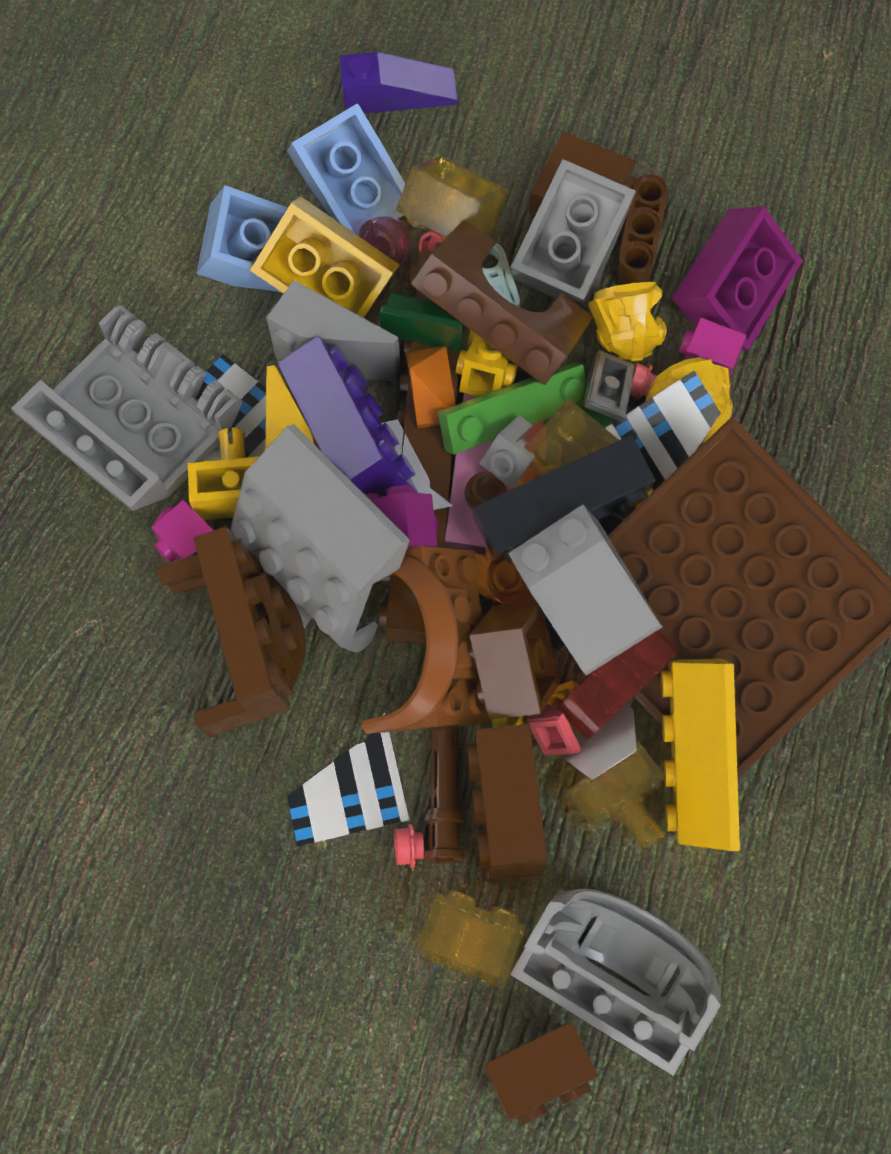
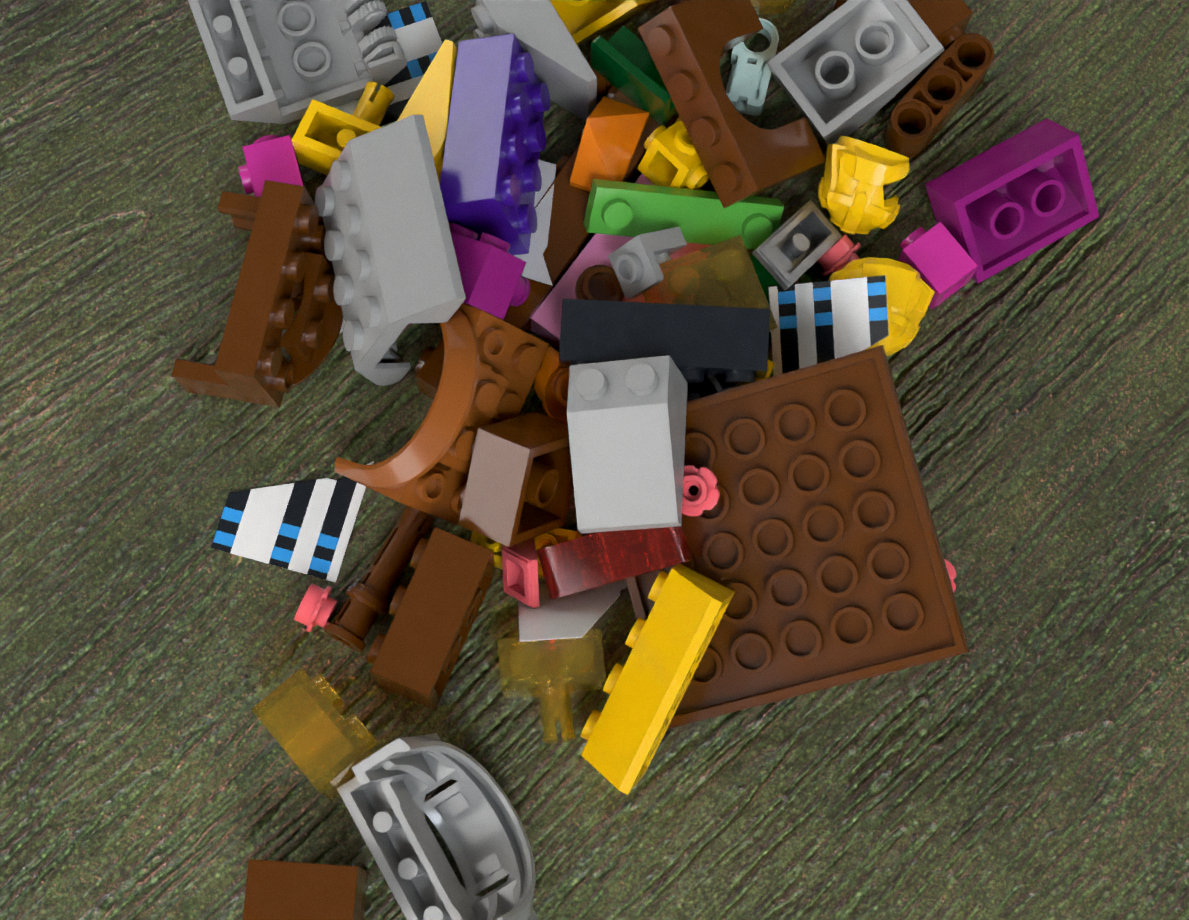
camera: 25 degrees right, 5 degrees up
none -> coral plate [682,465,720,517]

